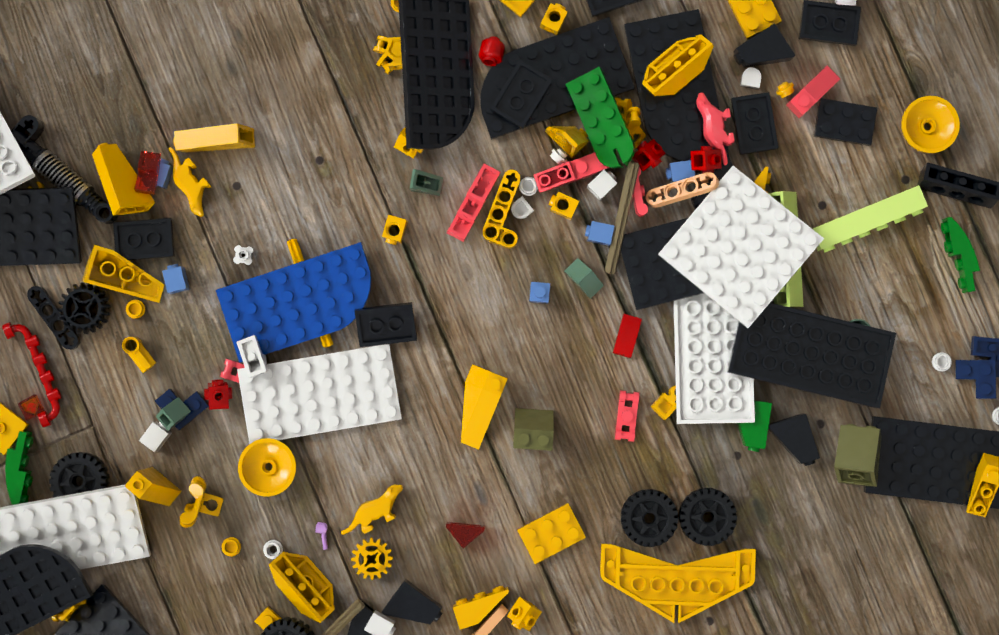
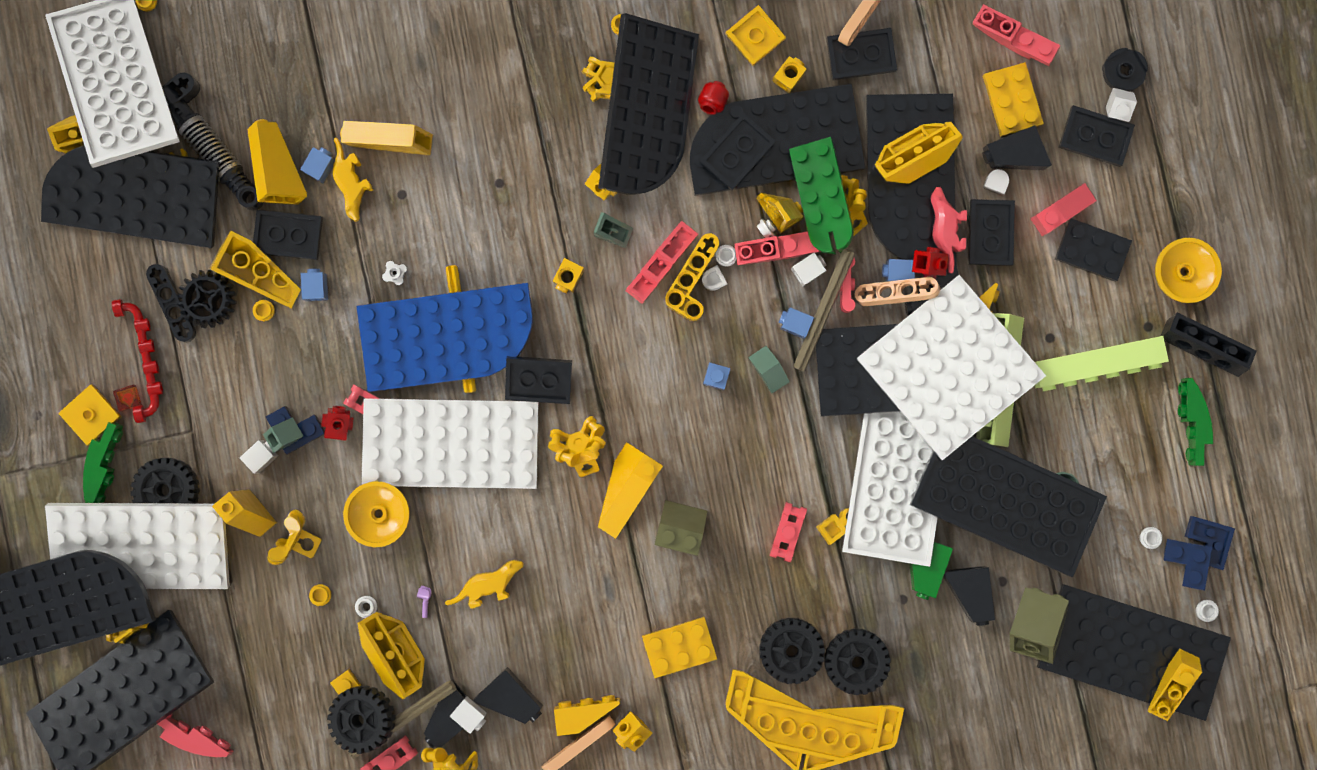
camera: 10 degrees right, 0 degrees up
yellow piece [122,337,156,373] -> none
clear red slope [134,151,161,195] -> none
white slope [237,335,267,378] -> none
yellow gear [351,537,393,580] -> none
clear red slope [446,522,485,548] -> none
yellow brick [548,192,579,220] -> none
red slope [612,314,642,358] -> none
red brick [632,139,666,172] -> none
yellow plate [776,81,795,98] -> none
none -> yellow piece [548,416,606,477]

